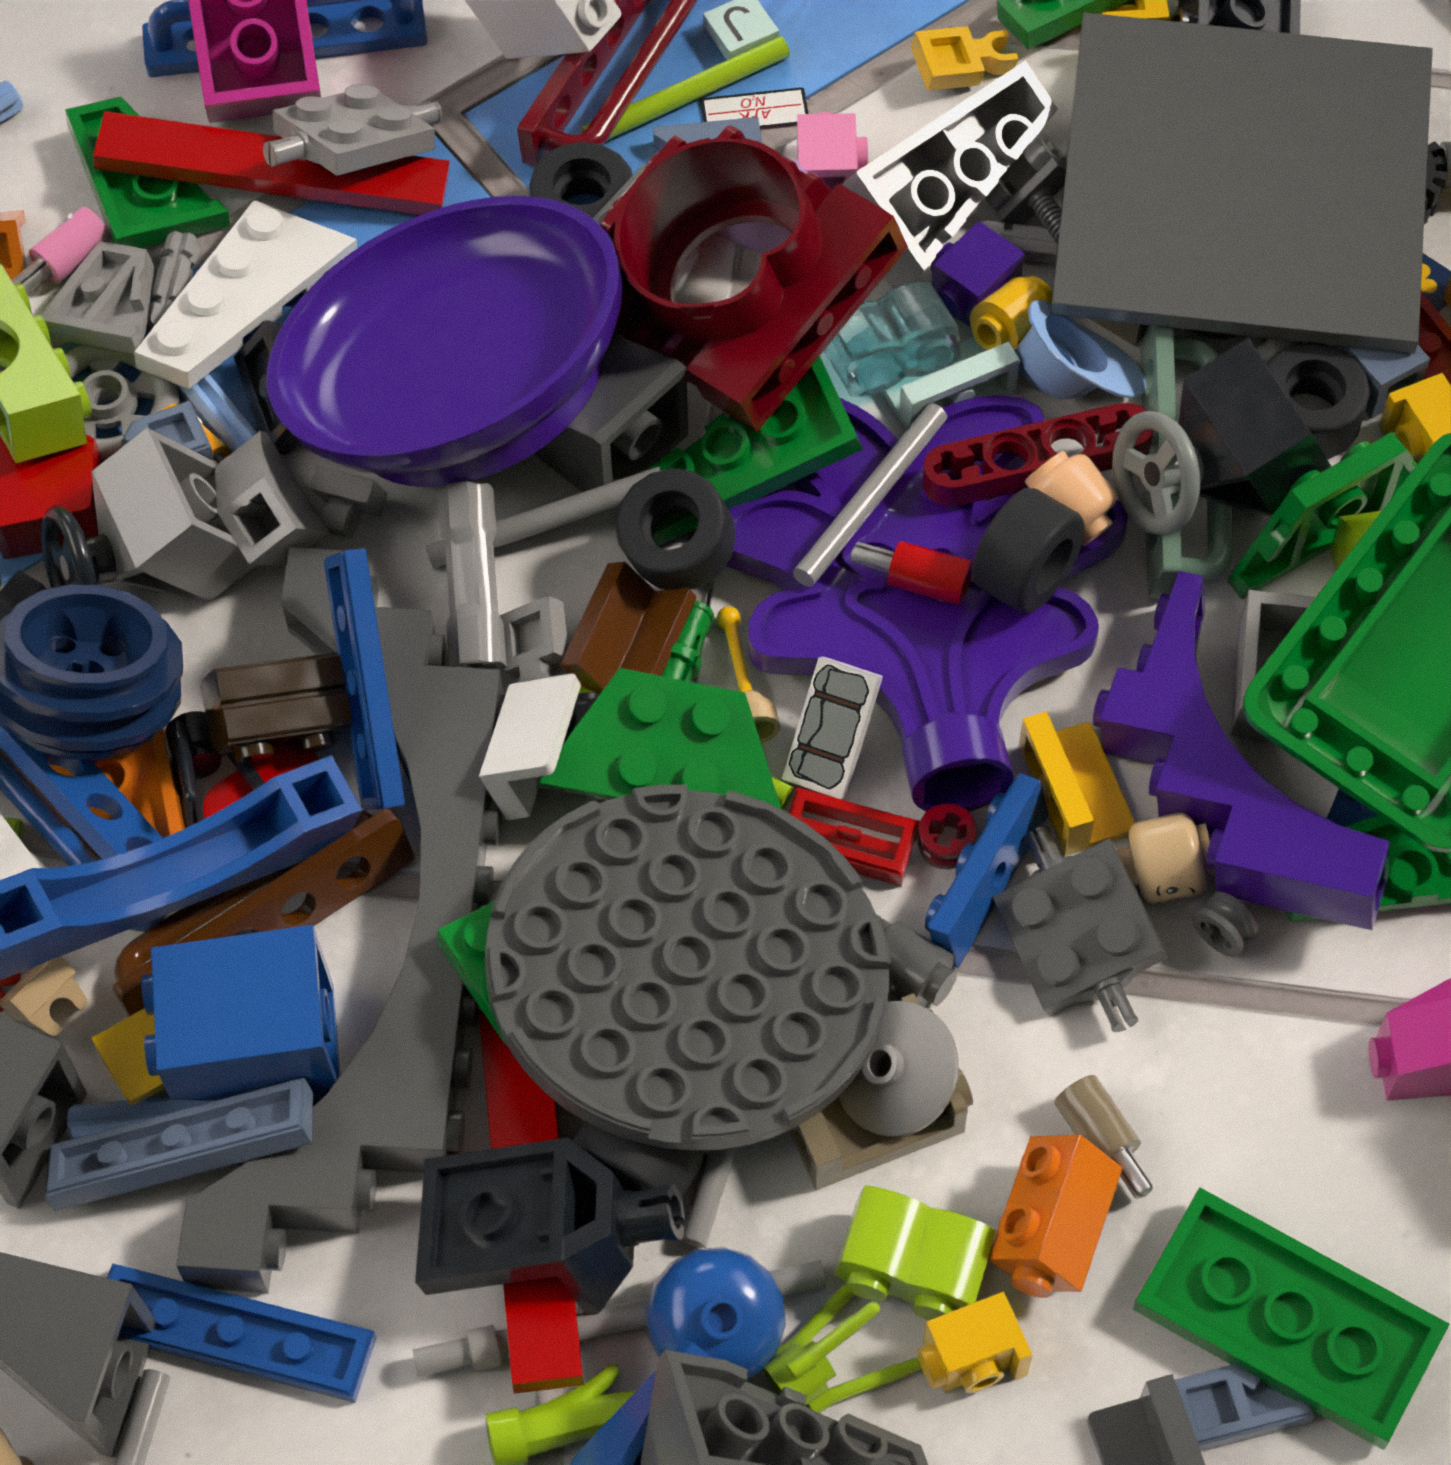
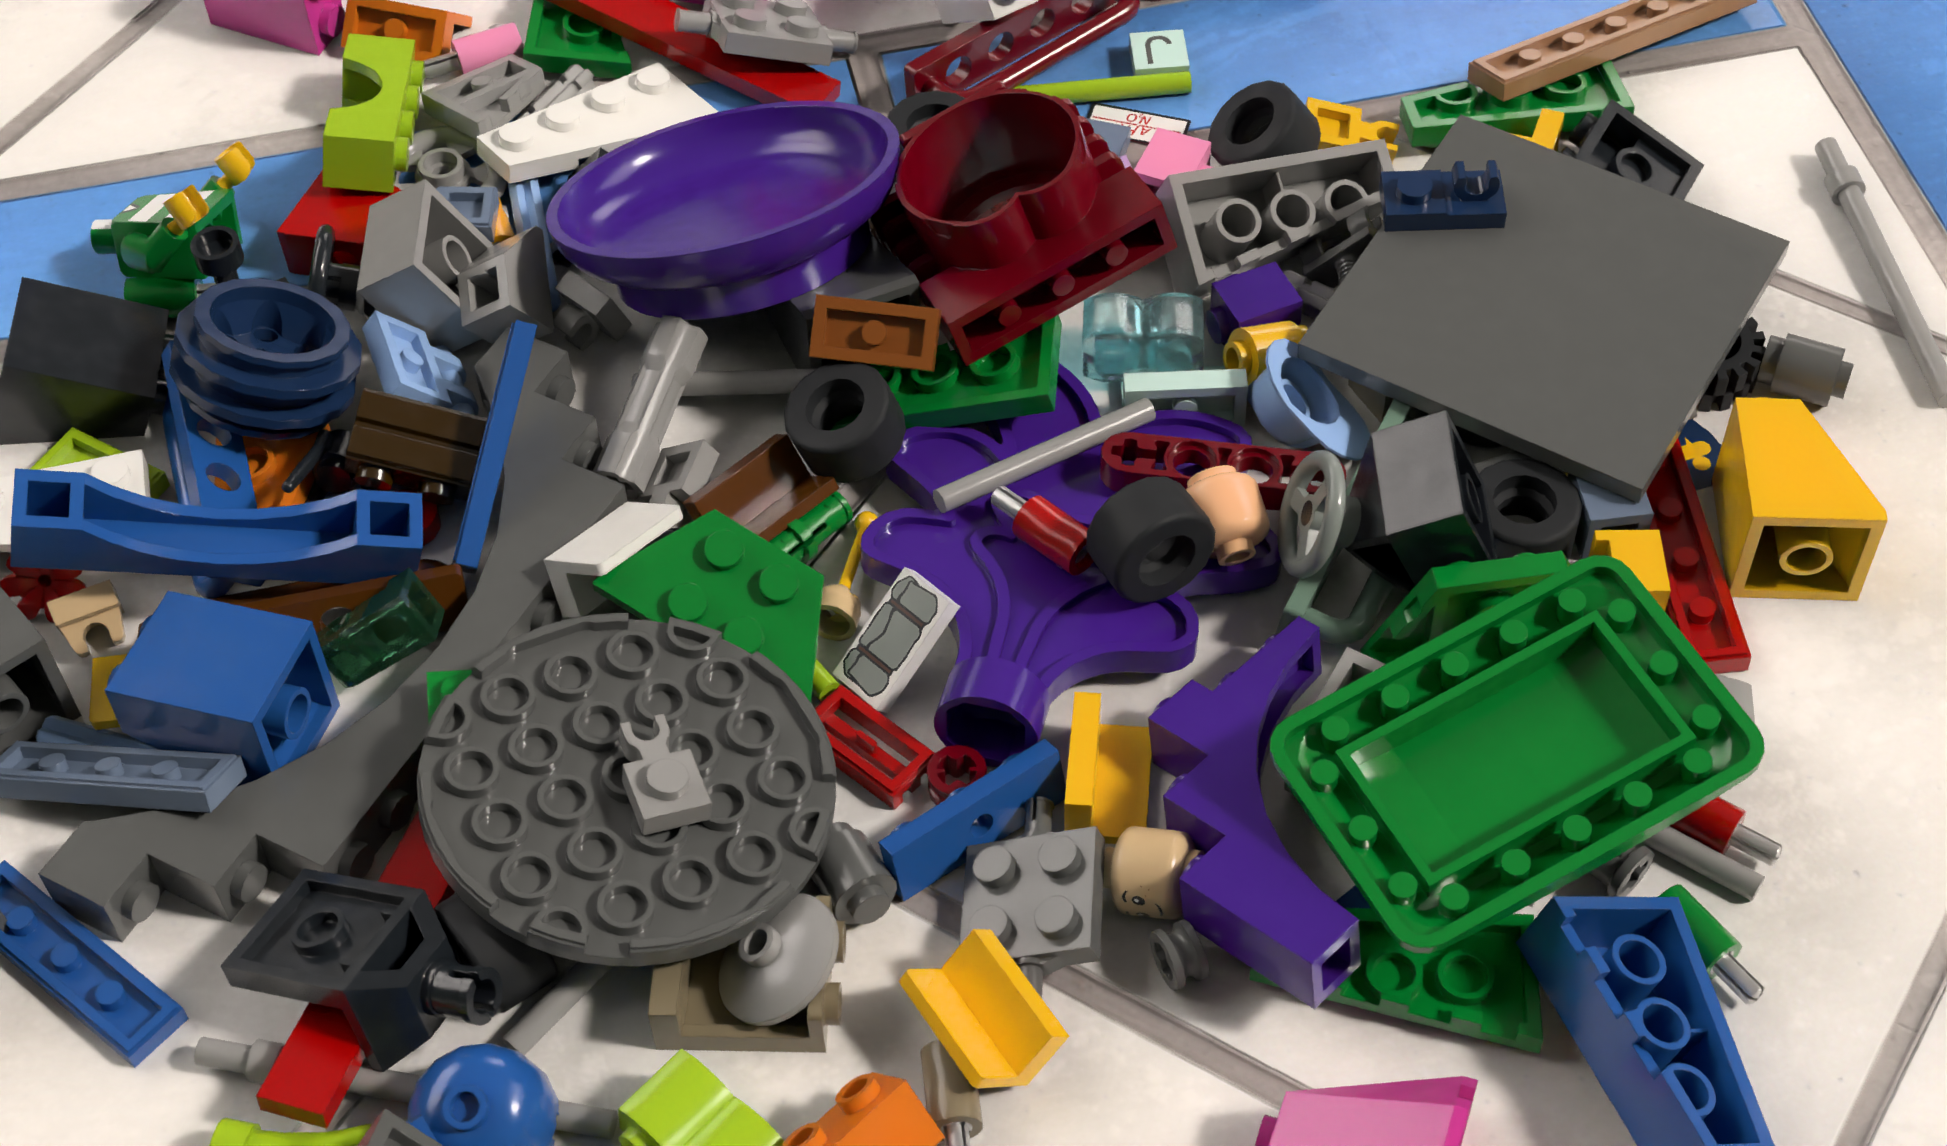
camera: 25 degrees right, 10 degrees down
none -> clear green leg [317,567,445,688]
none -> light blue plate [362,310,479,415]
none -> light grey plate [619,714,712,836]
none -> dark orange plate [809,294,942,372]
none -> yellow panel [899,929,1069,1088]
none -> black tyre [1208,80,1321,166]
none -> dark blue plate [1379,160,1507,232]

